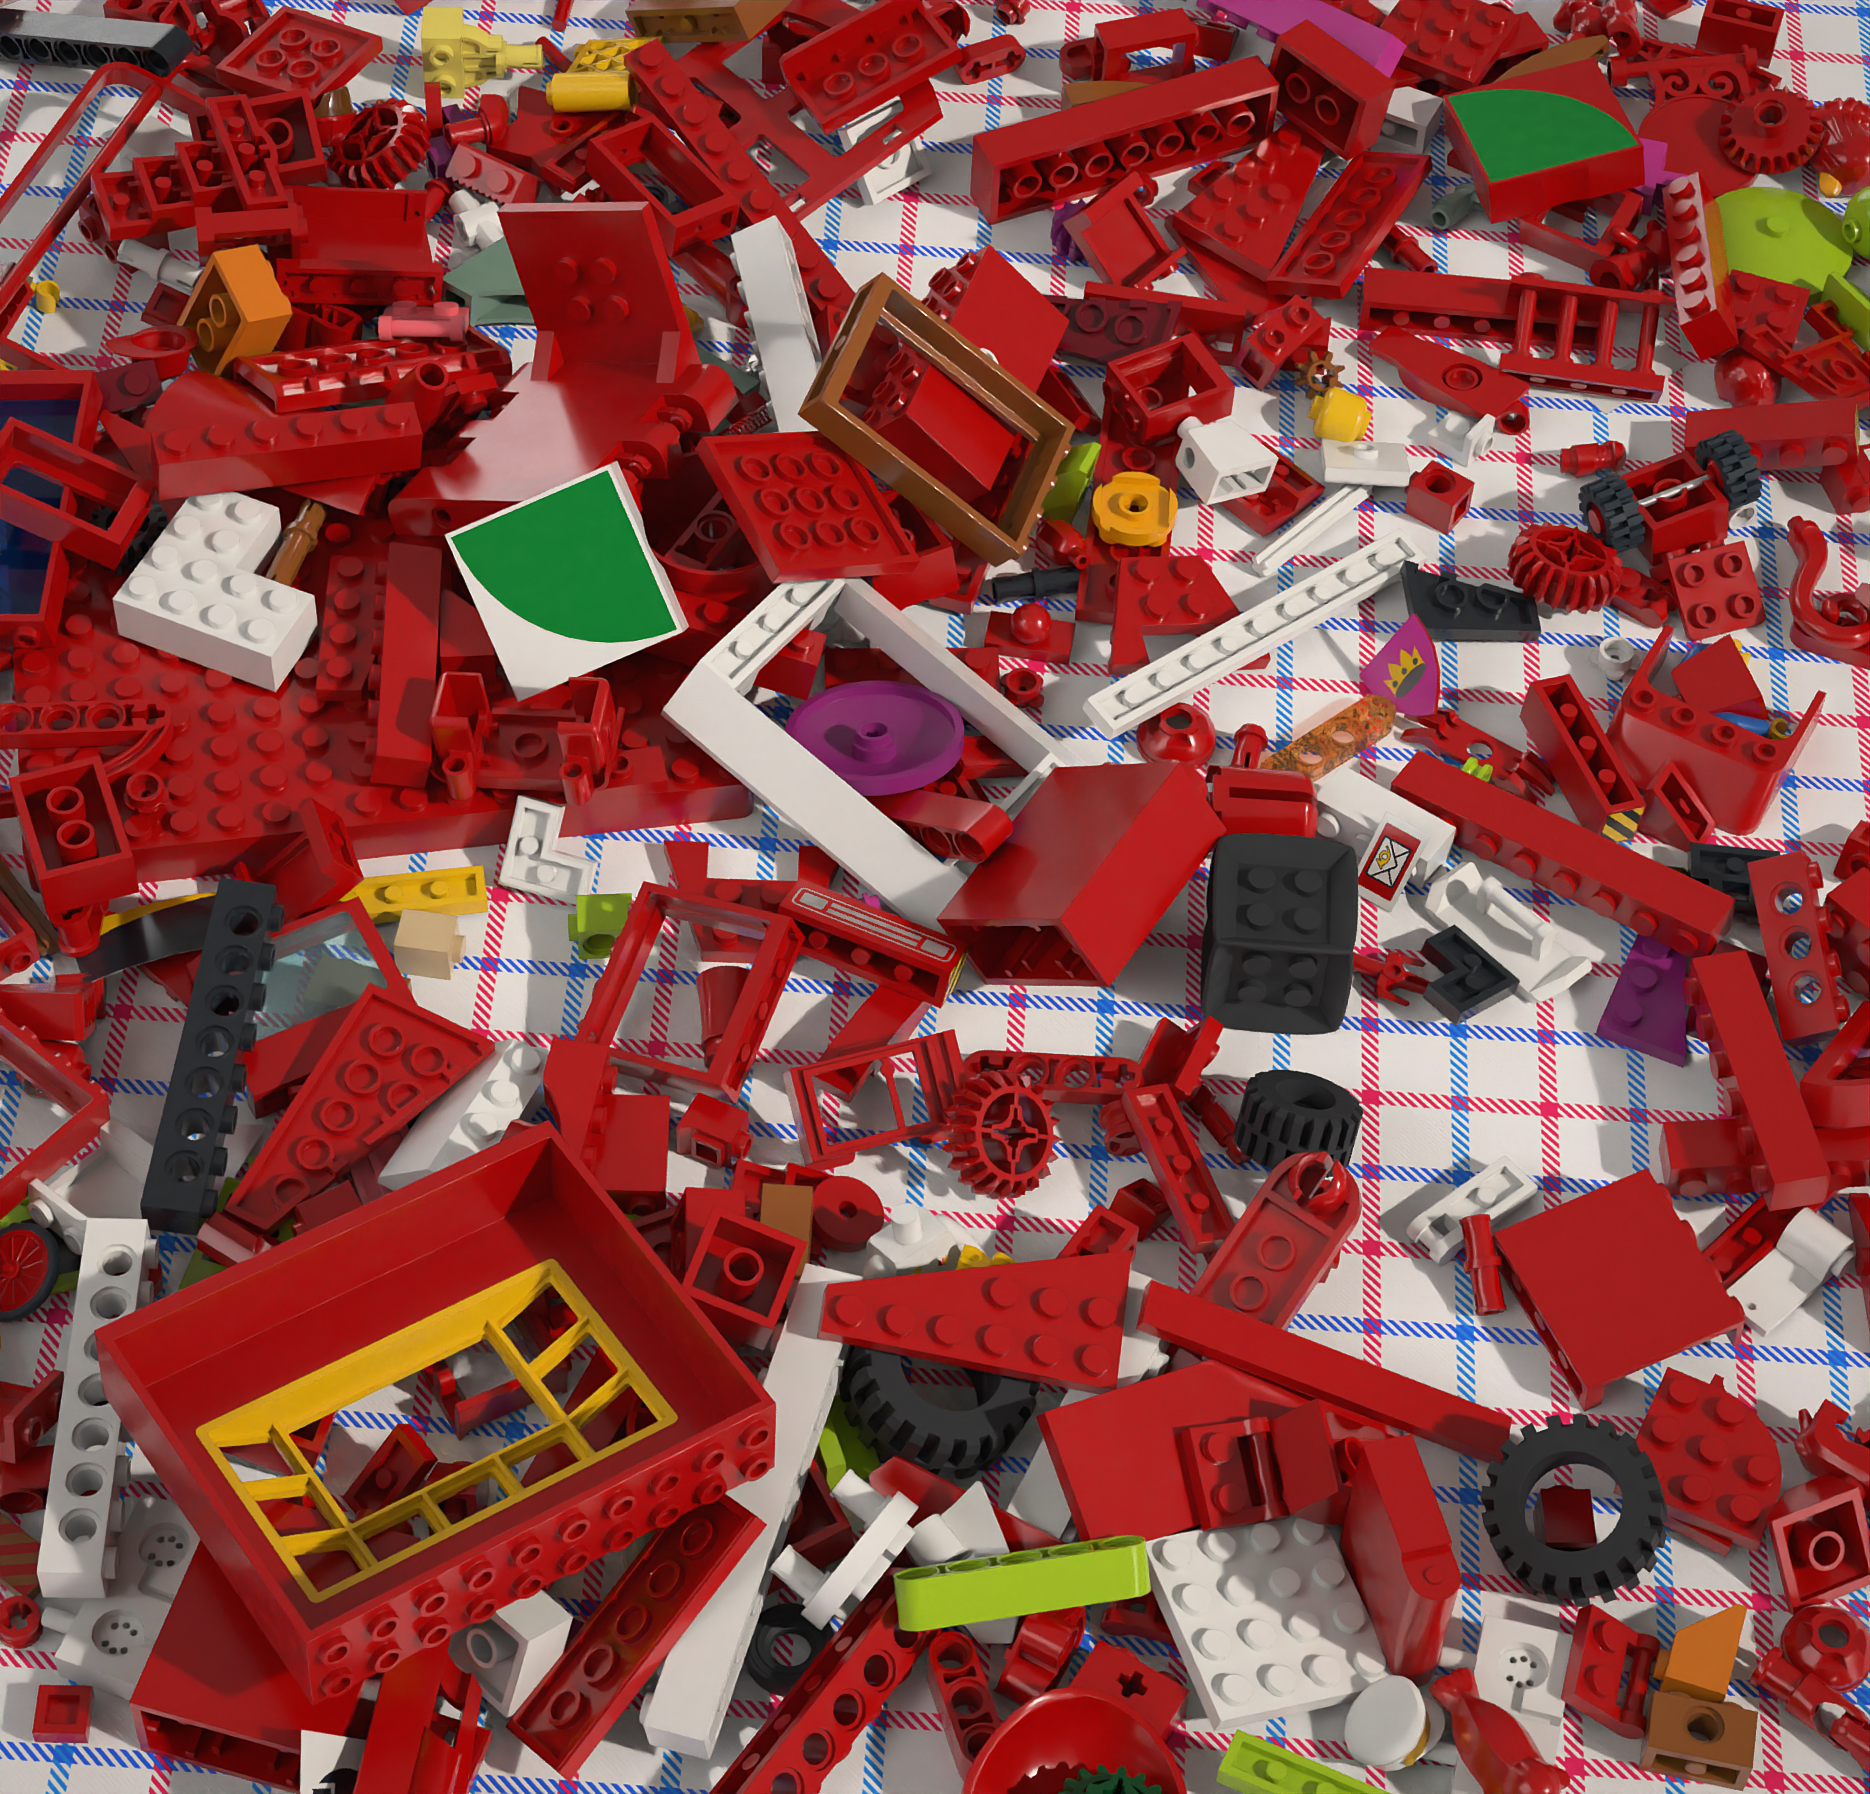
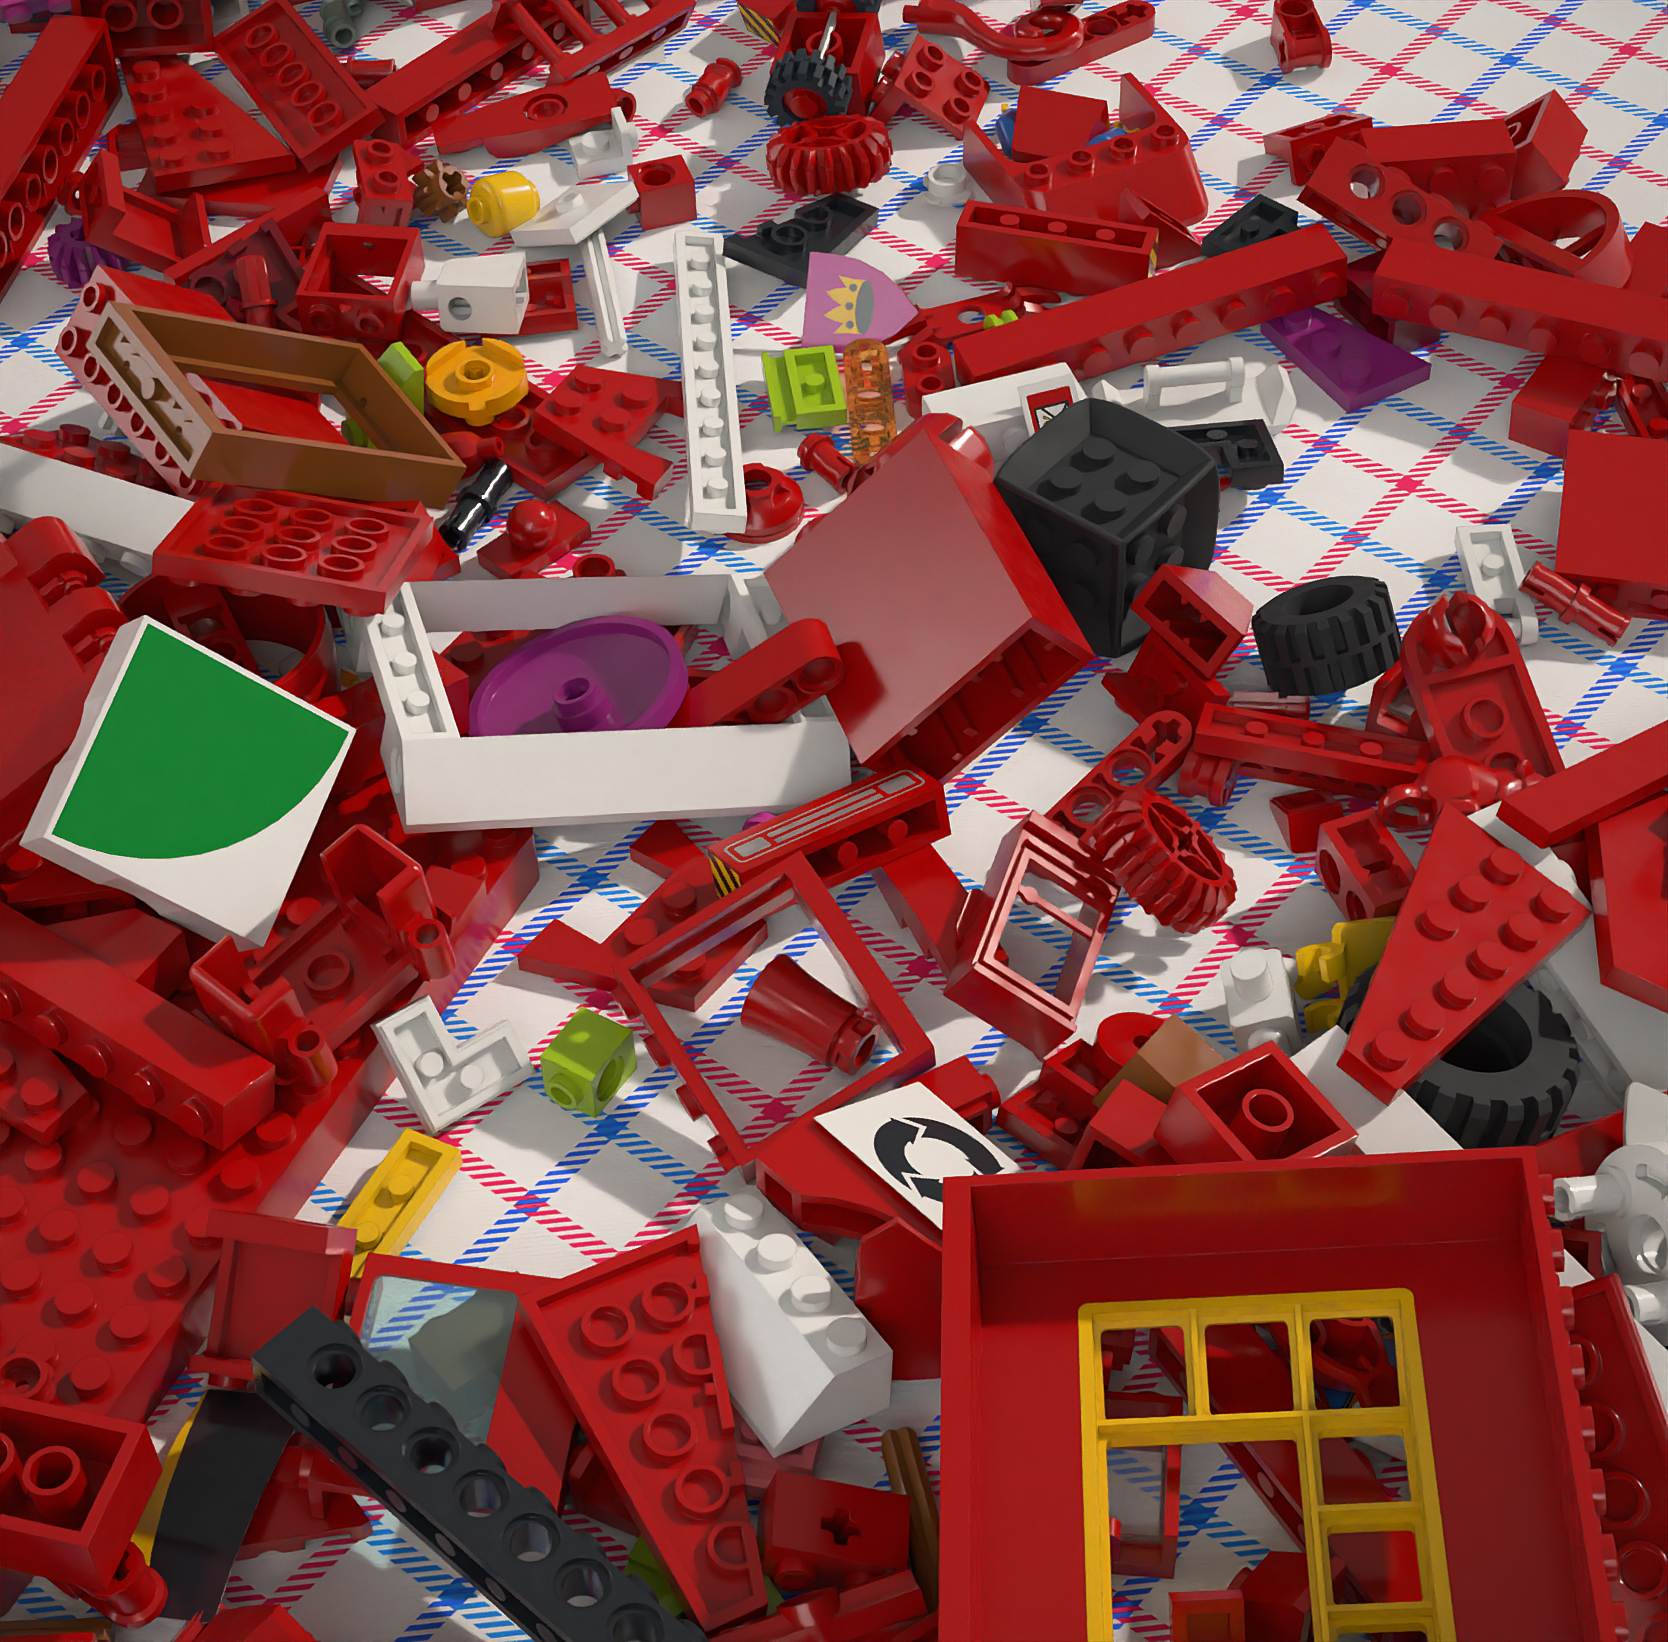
camera: 50 degrees left, 5 degrees down
tan brick [393,909,466,980] -> none
red plate [1610,567,1678,629] -> none
none -> red axle [236,255,278,329]
none -> lime plate [761,345,847,433]
none -> white sticker [813,1081,1027,1230]
none -> red plate [901,341,956,419]
none -> red slope [1129,564,1254,679]
none -> red animal [1378,755,1545,831]

